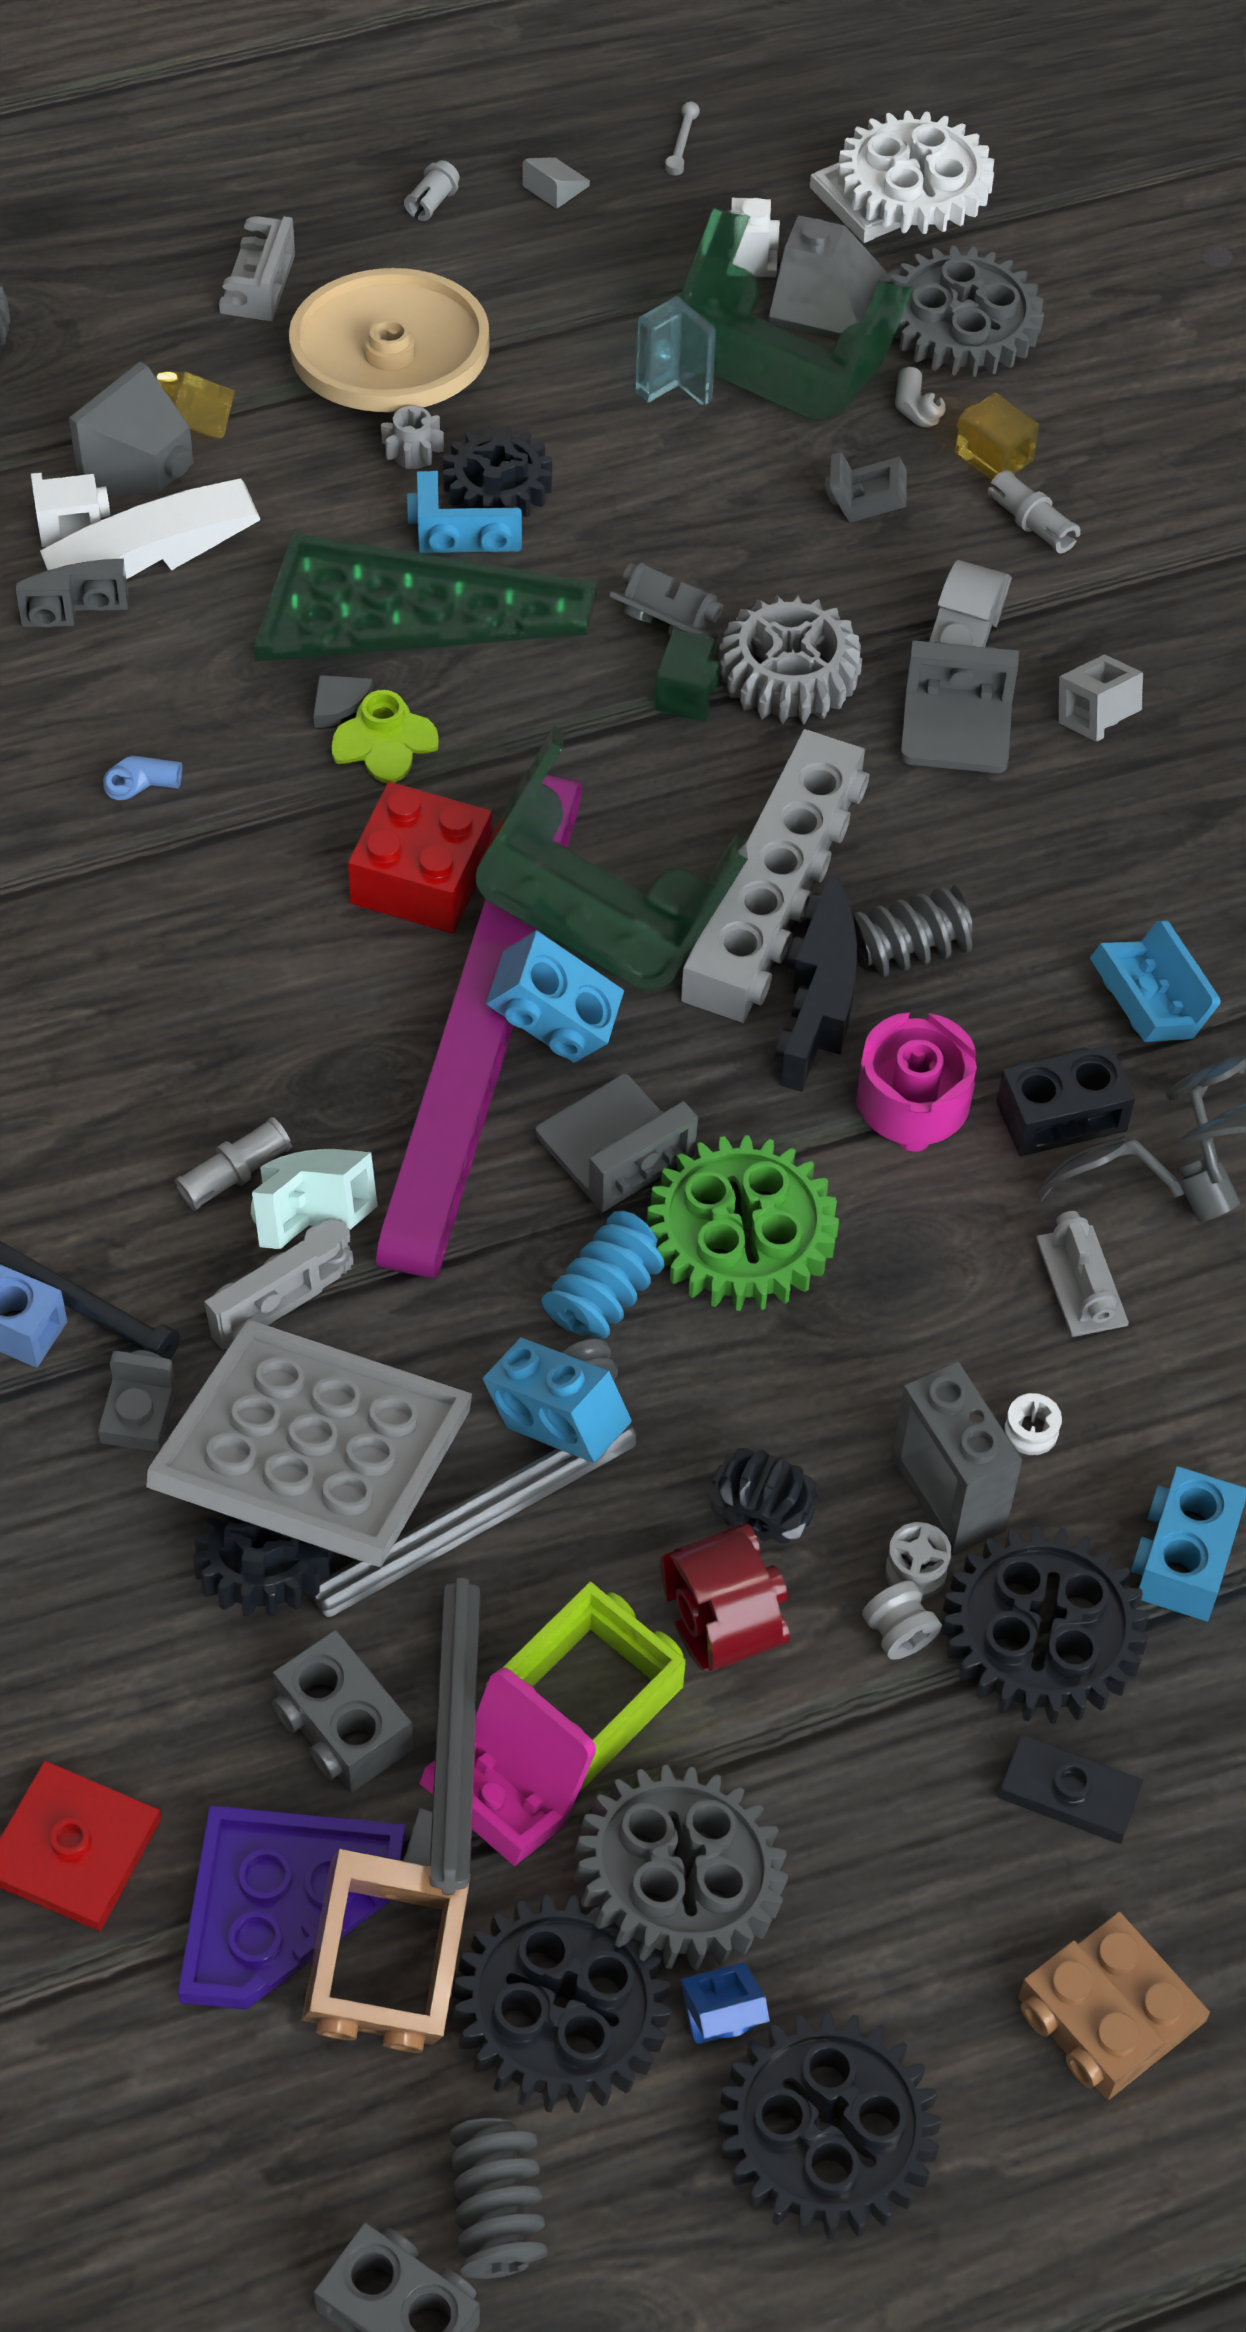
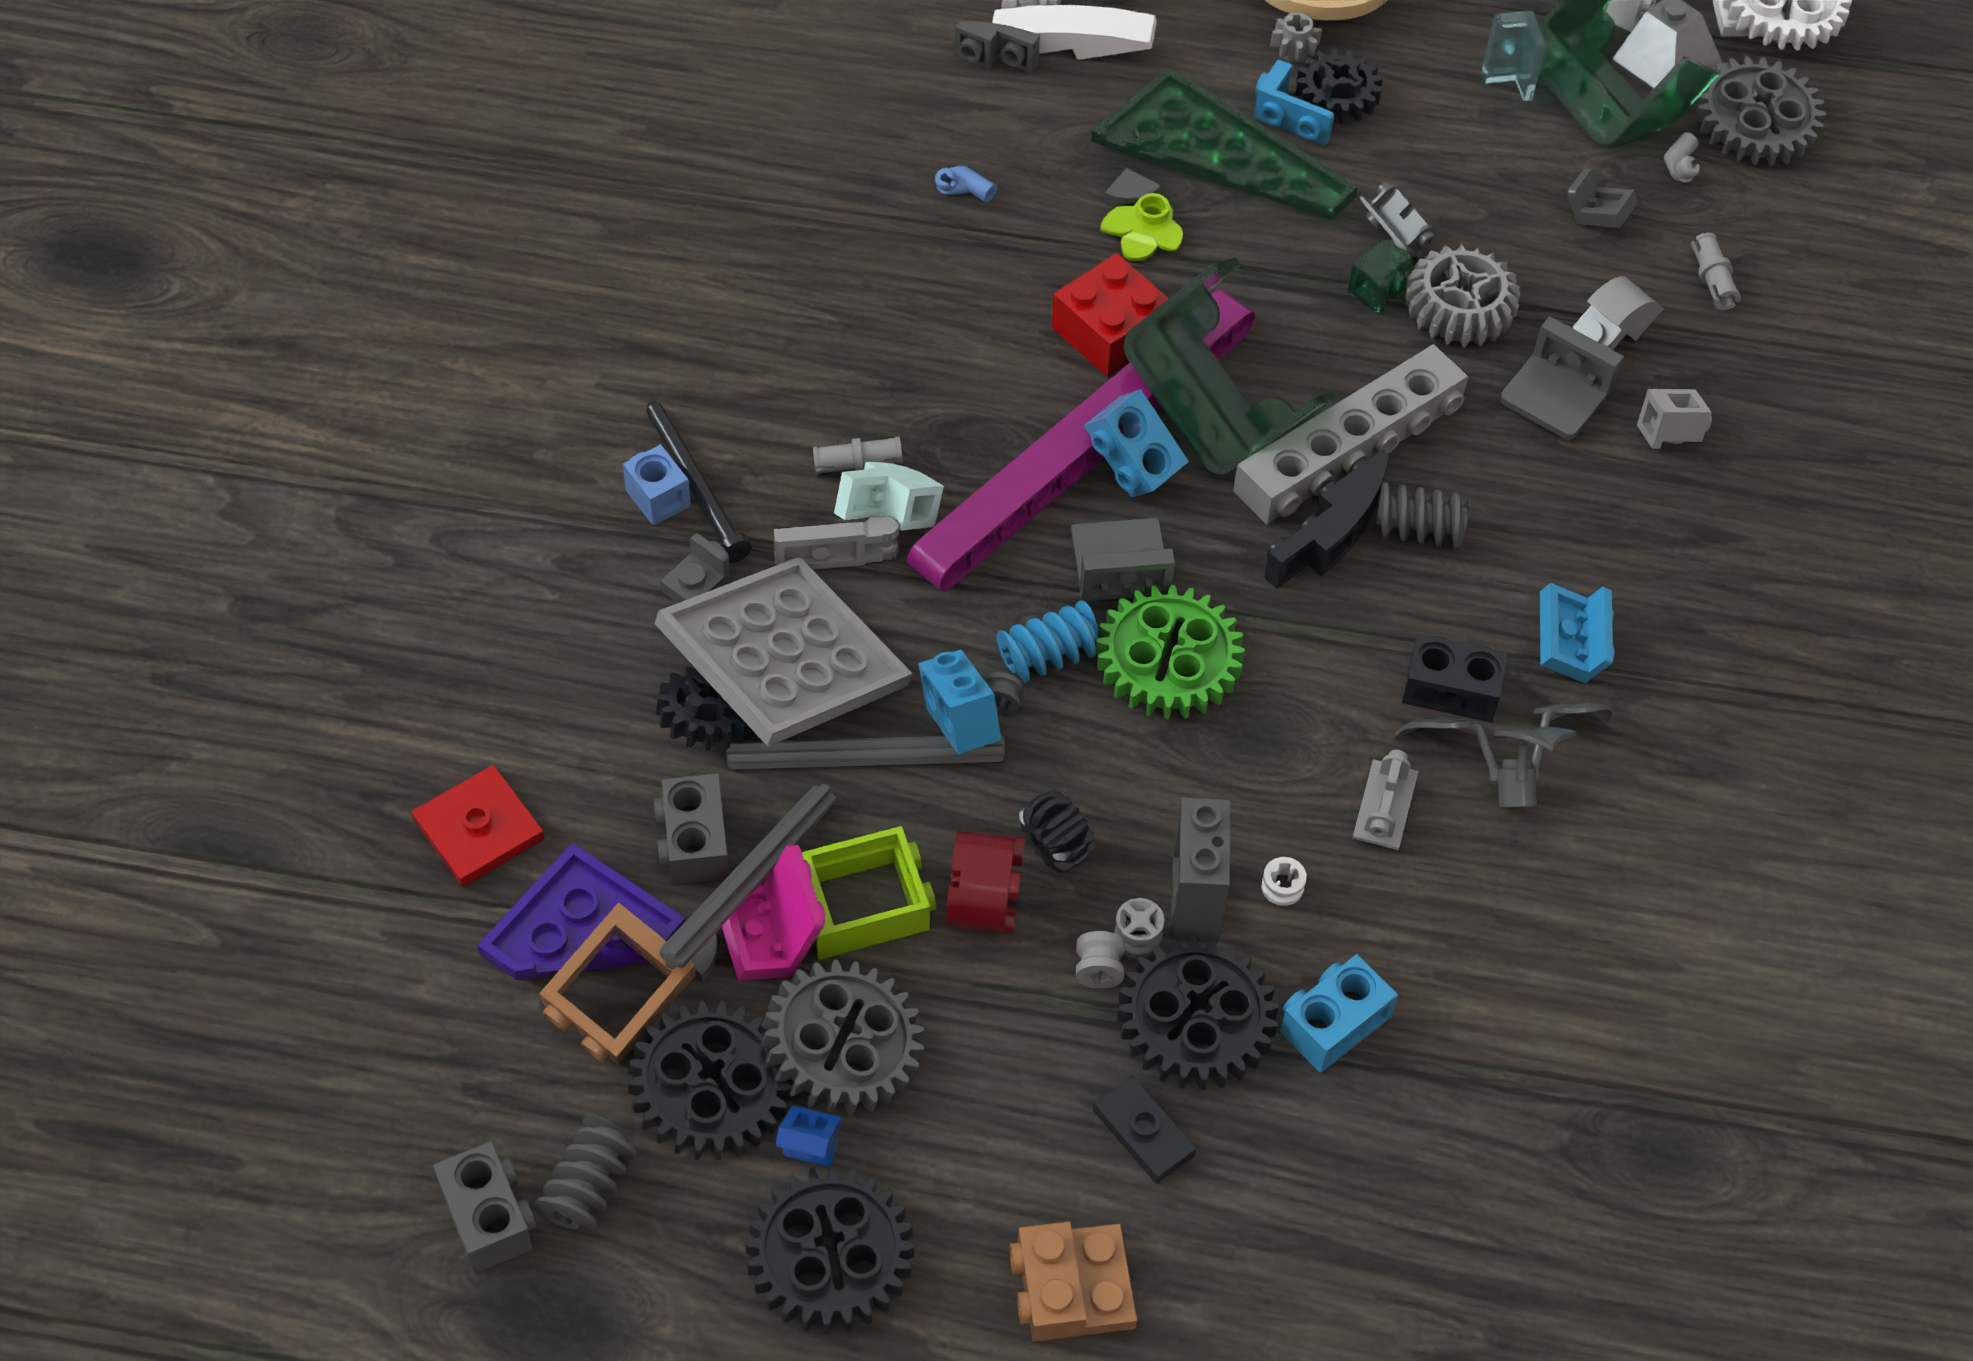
camera: 30 degrees right, 0 degrees up
dark pink brick [856,1013,977,1152] -> none
clear yellow brick [955,392,1039,480] -> none

